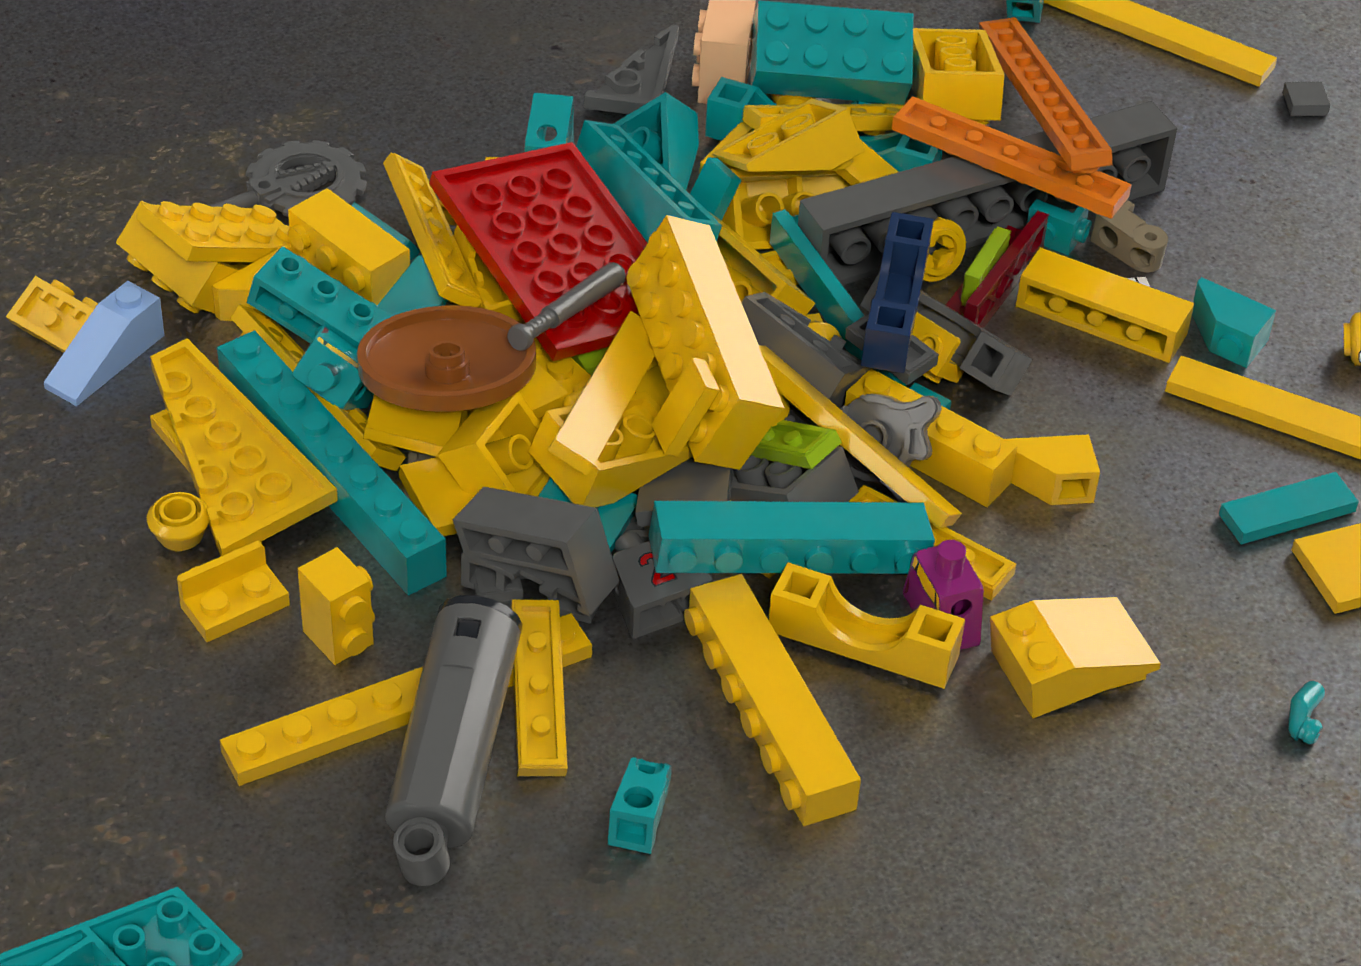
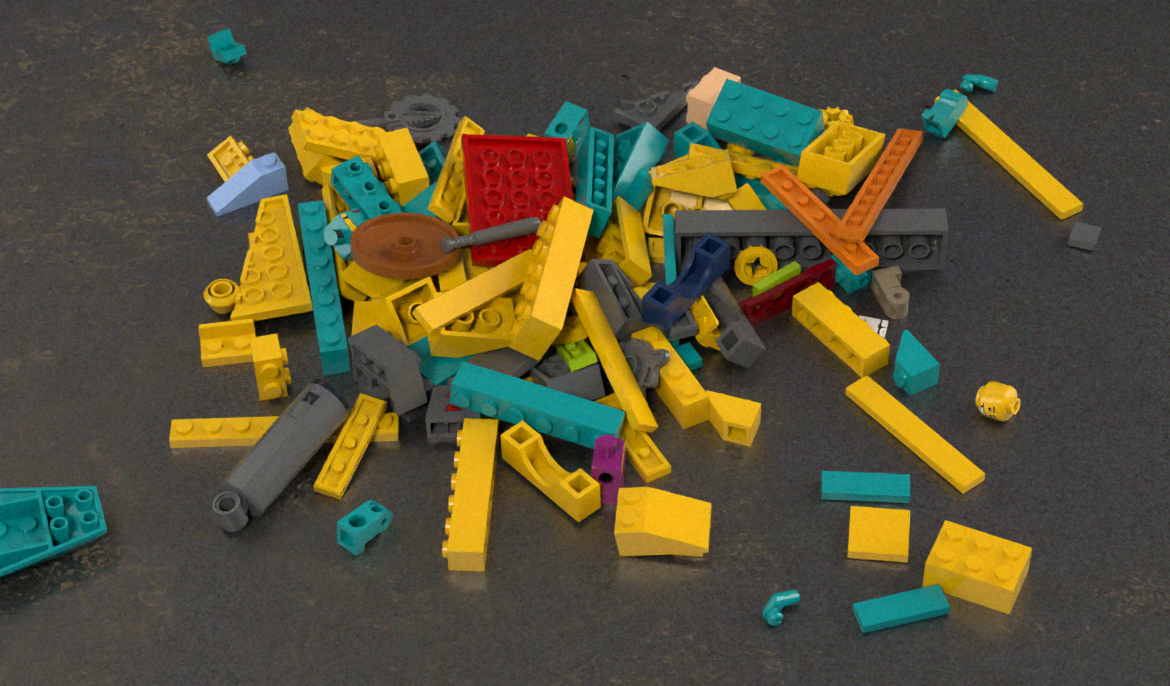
camera: 30 degrees right, 0 degrees up
yellow tile [651,357,720,457] -> none

